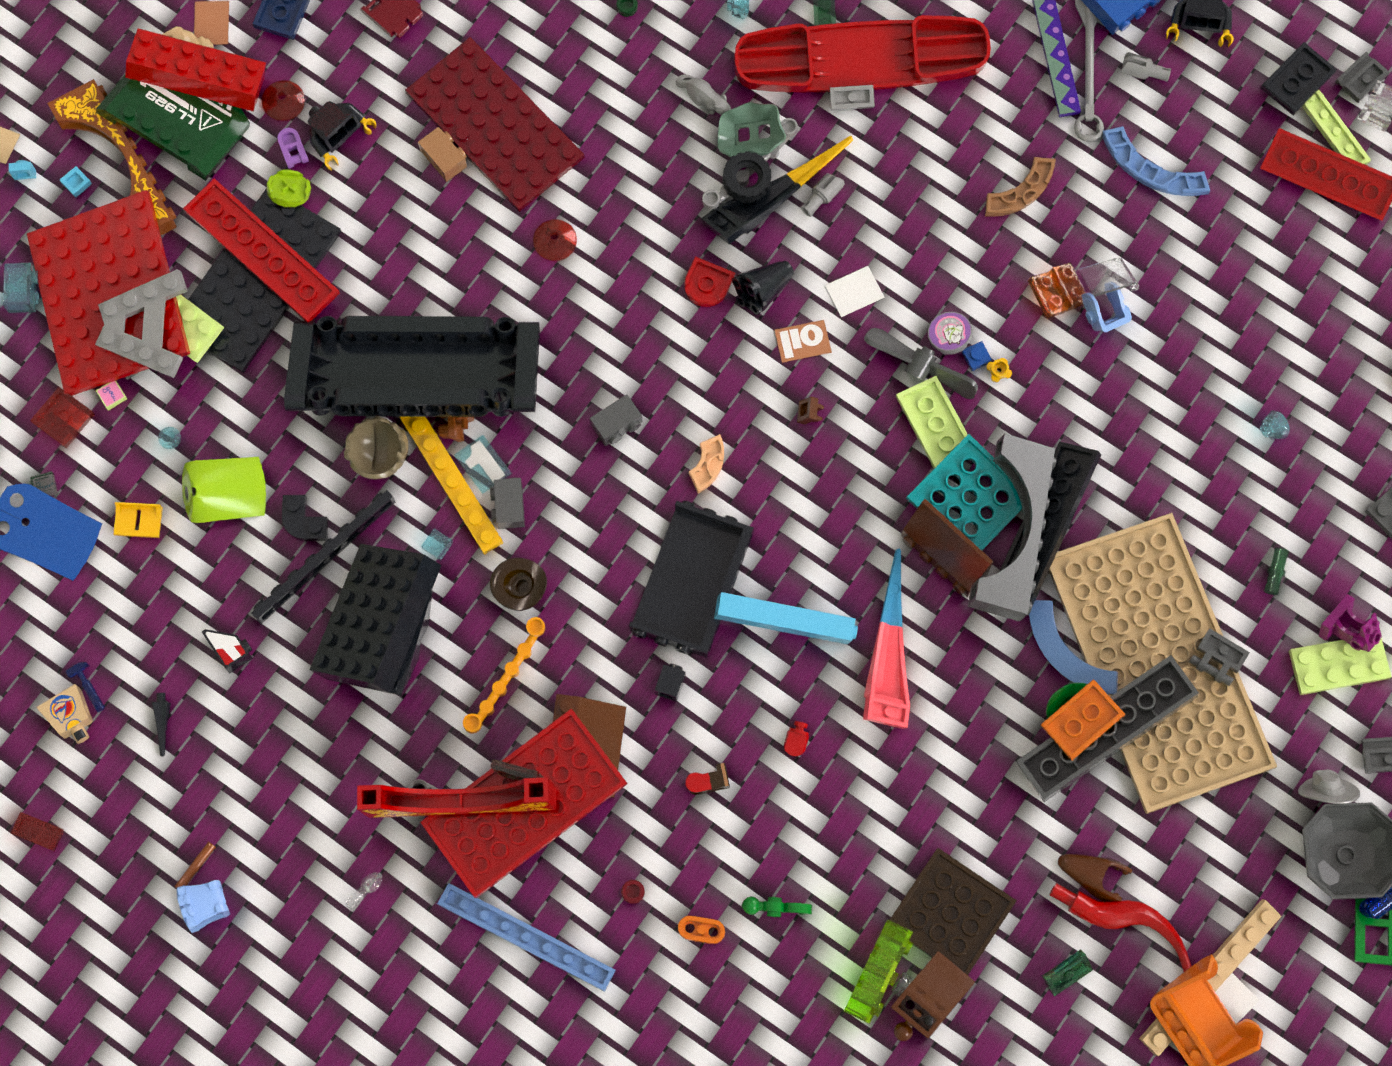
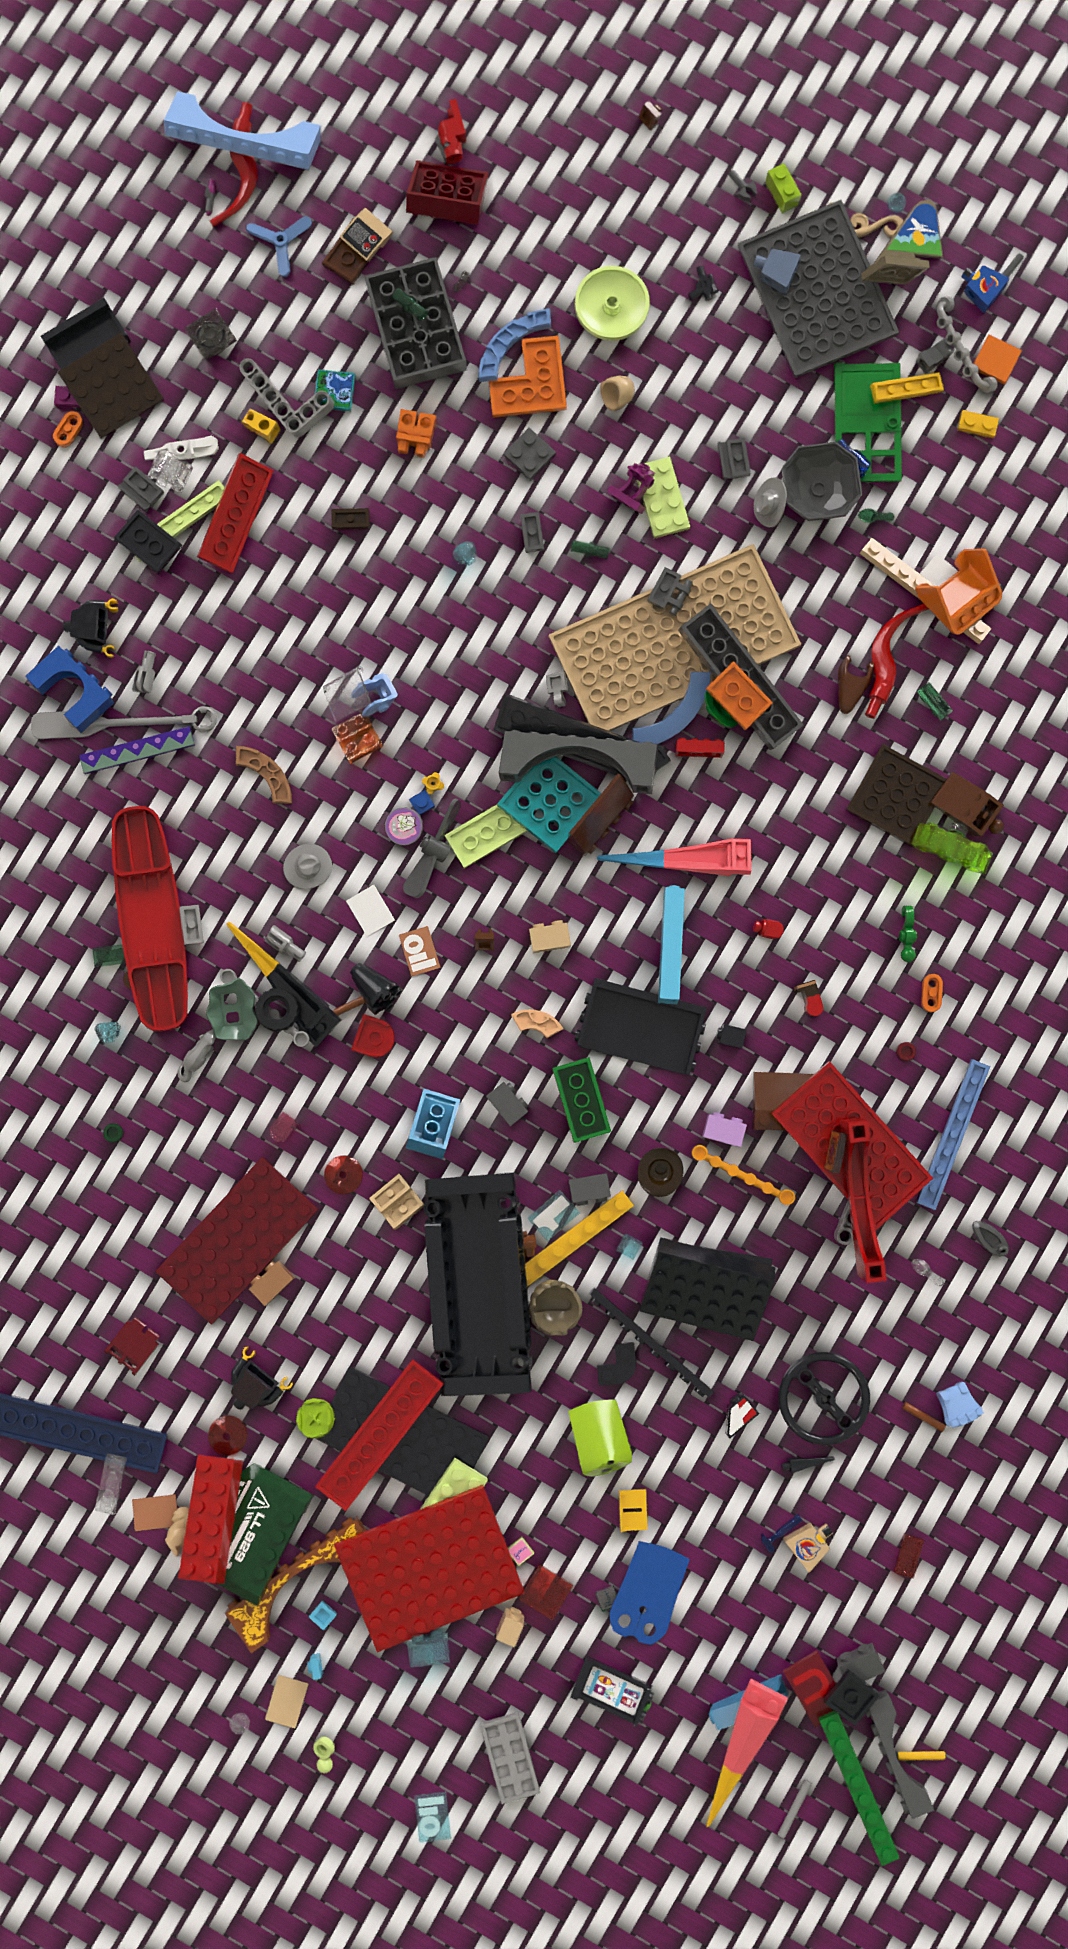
camera: 100 degrees left, 10 degrees up
light grey plate [95,269,188,378] -> none
clear light blue plate [158,427,181,449] -> none
medium lavender plate [277,128,309,169] -> none
medium blue tile [1102,127,1210,196] -> none
none -> clear pink brick [268,1112,300,1143]
none -> light grey hat [283,844,332,889]
none -> dark brown plate [331,508,370,530]
none -> dark orange piece [332,996,365,1016]
none -> tan slope [369,1174,425,1230]
none -> dark azure slope [406,1089,460,1159]
none -> tan brick [496,1607,524,1648]
none -> dark grey plate [520,512,544,553]
none -> tan brick [529,920,571,953]
none -> light grey plate [546,671,568,707]
none -> green brick [552,1057,611,1143]
none -> black plate [655,745,671,772]
none -> red piece [675,738,725,758]
none -> lavender brick [702,1112,747,1147]
none -> black piece [778,1352,870,1445]
none -> clear green piece [858,508,895,523]
none -> dark grey arm [972,1221,1009,1256]

